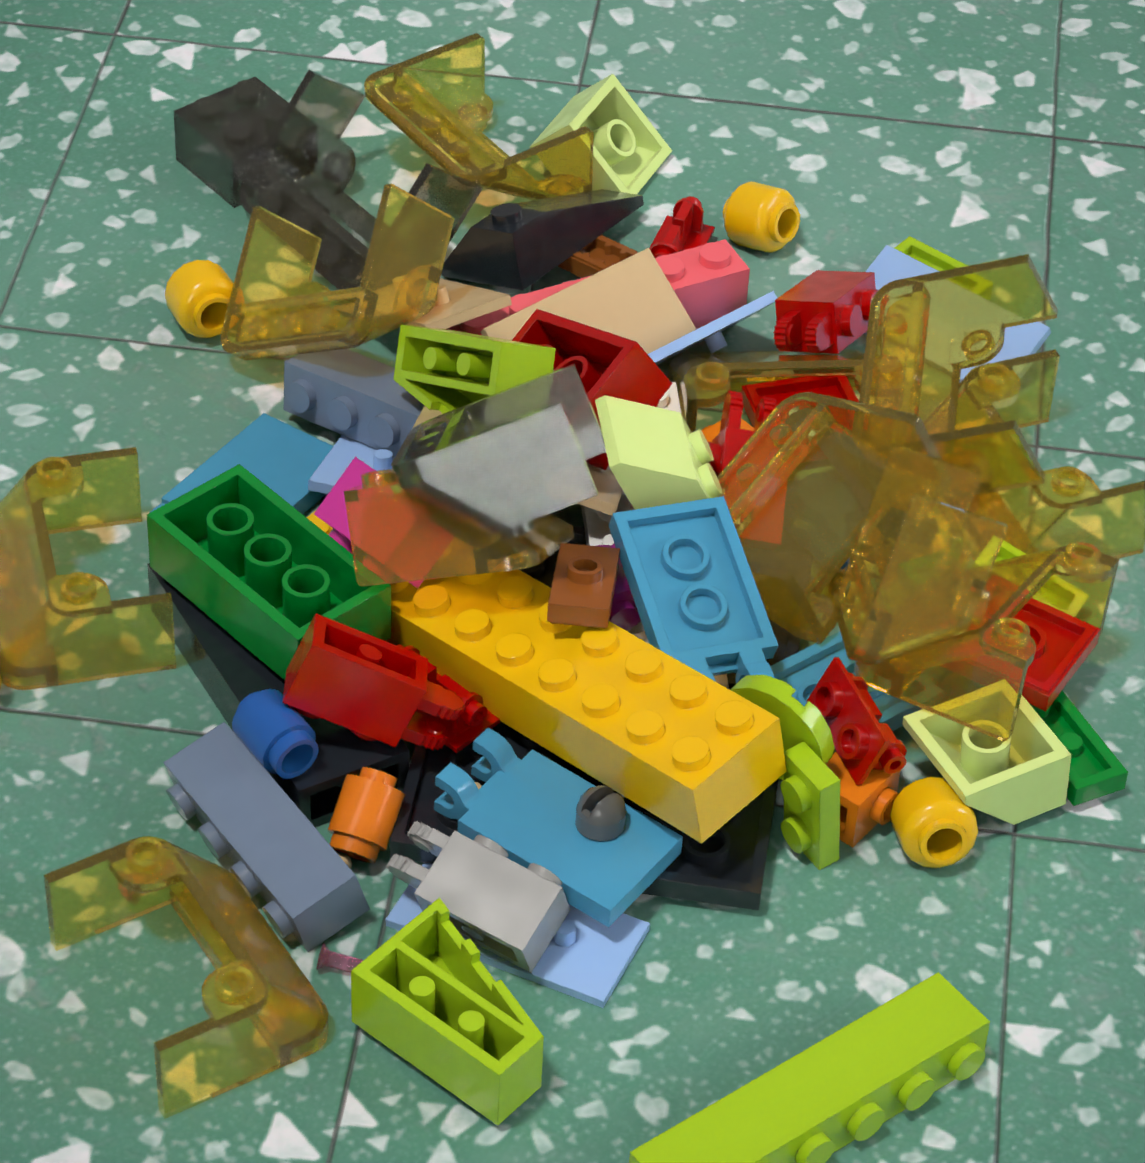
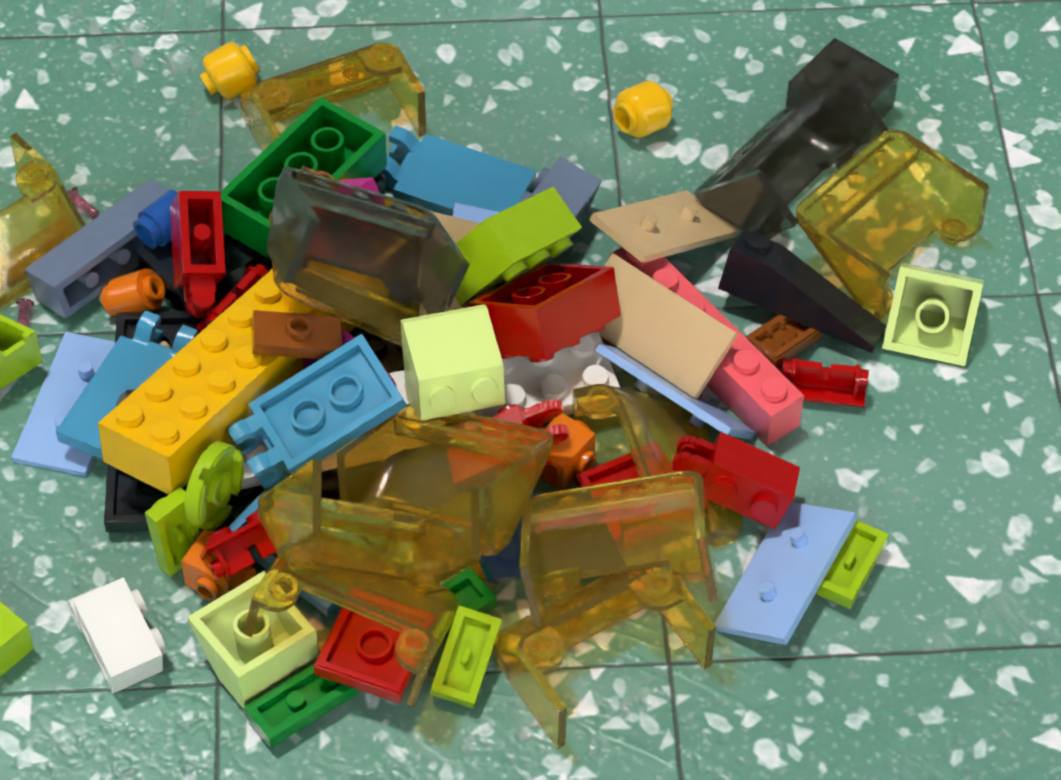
camera: 80 degrees right, 10 degrees up
clear yellow windscreen [221,184,455,361] -> none
light grey hinge [386,821,570,973] -> none
yellow head [723,181,800,253] -> none
yellow head [890,777,978,868] -> none
none -> white hinge [67,577,167,694]

